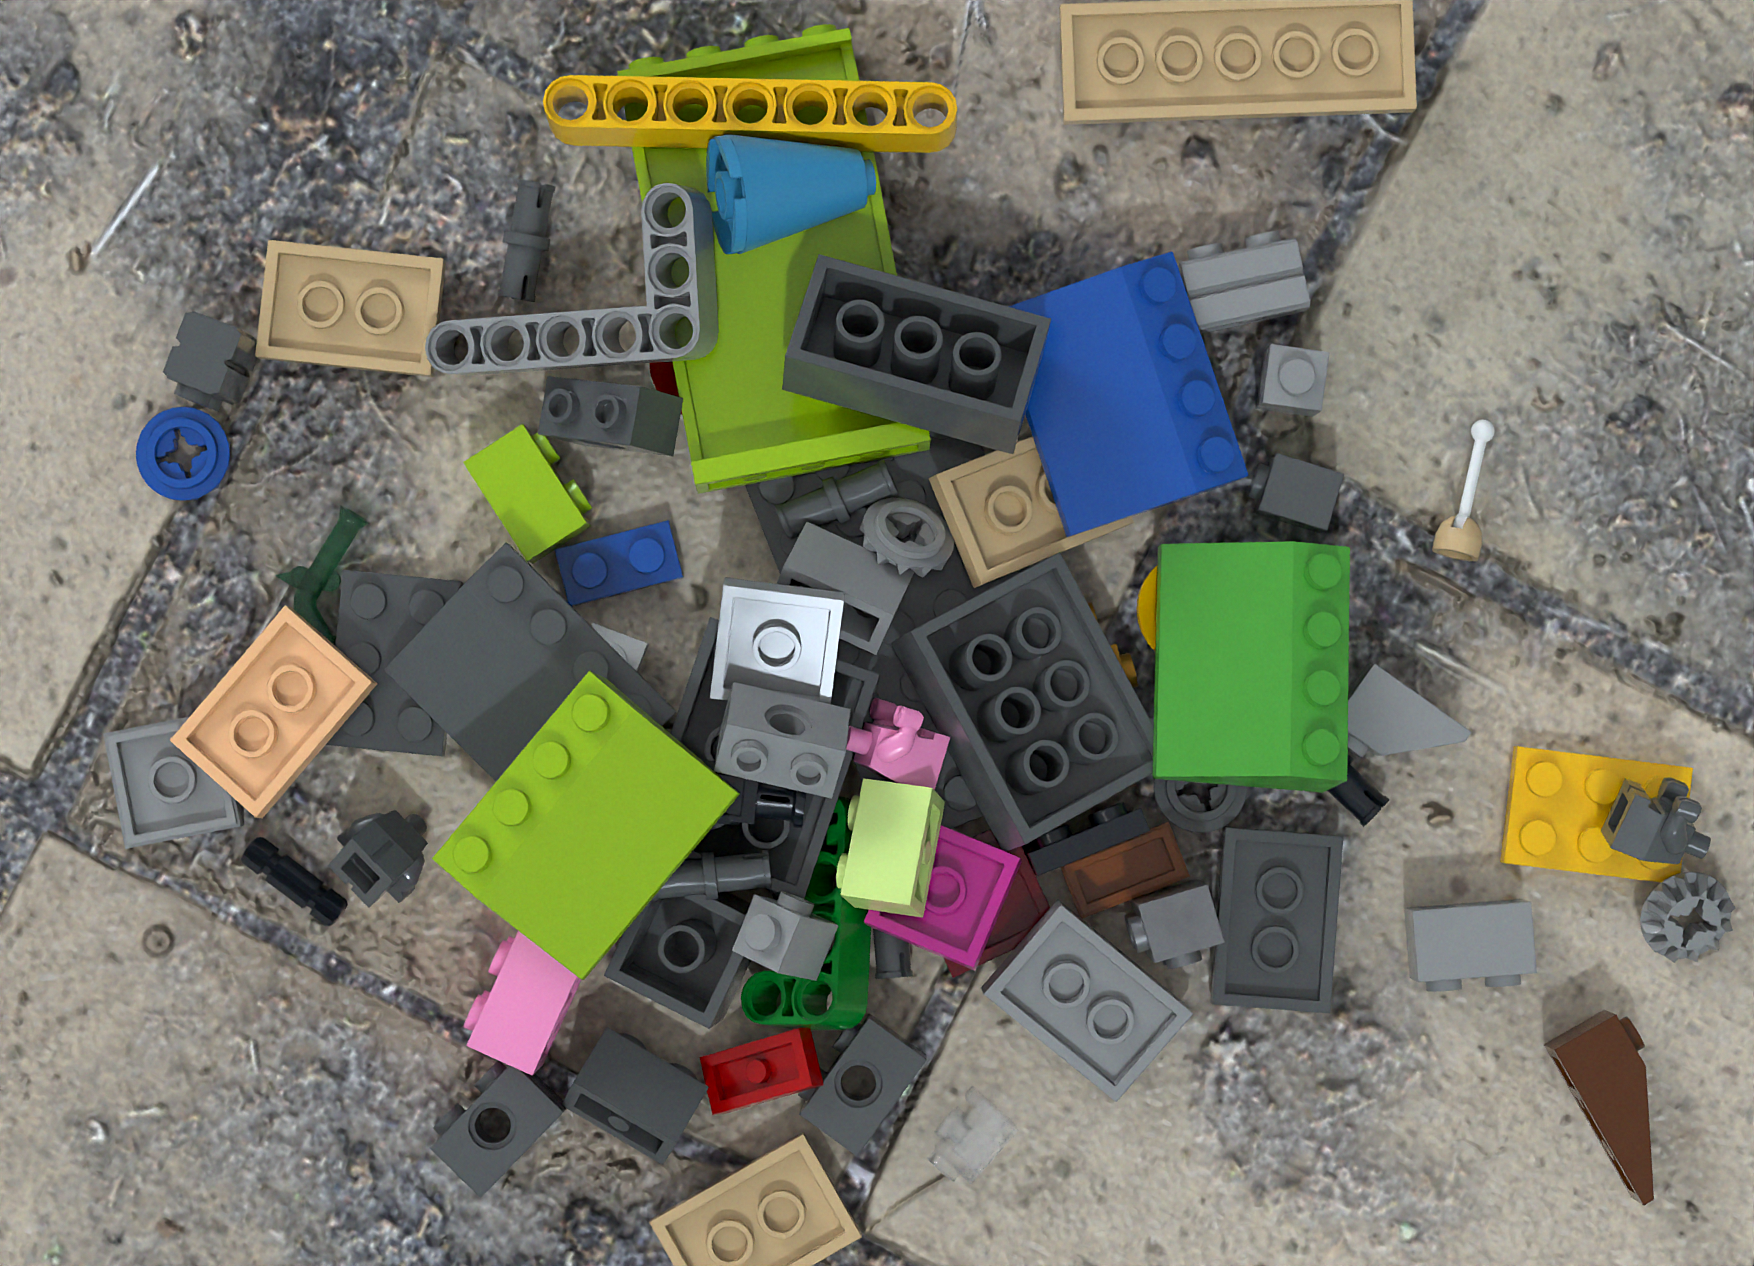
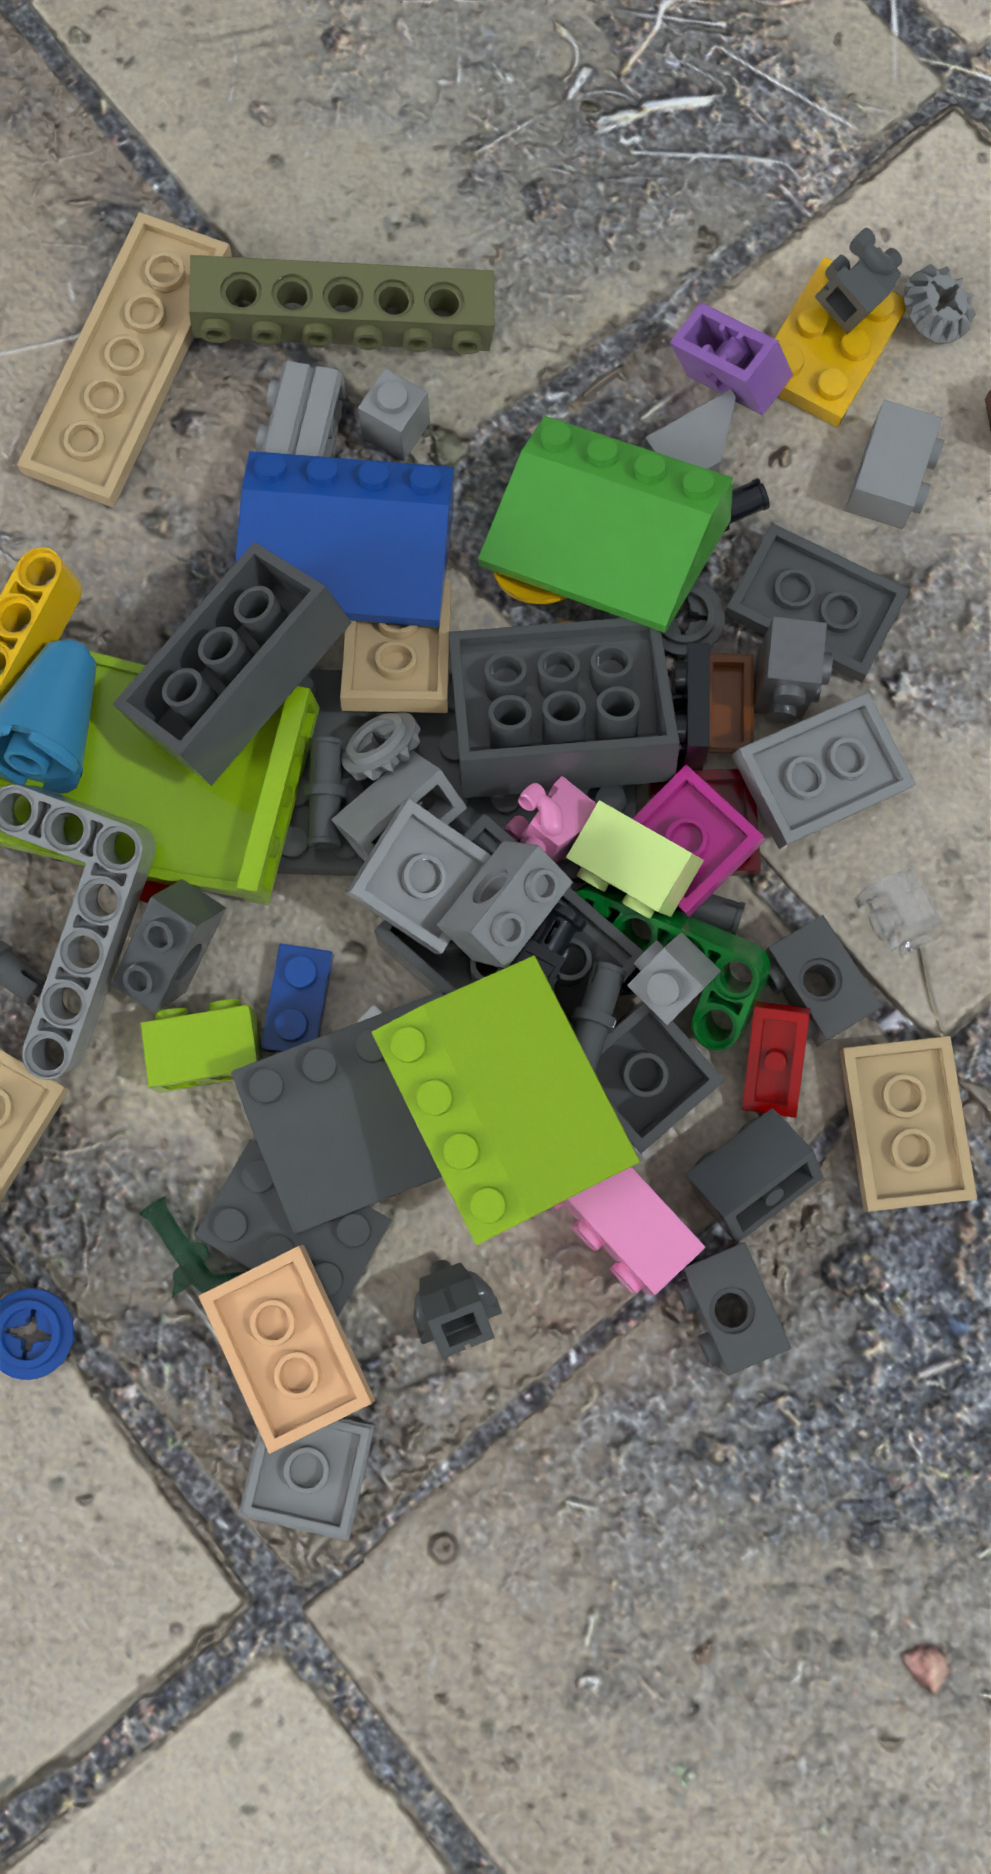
camera: 70 degrees left, 10 degrees down
black axle [241,837,348,926] -> none
dark grey brick [1248,453,1344,533] -> none
hinge [1432,419,1495,561] -> none
none -> olive brick [189,255,495,354]
none -> medium lavender brick [670,302,793,416]

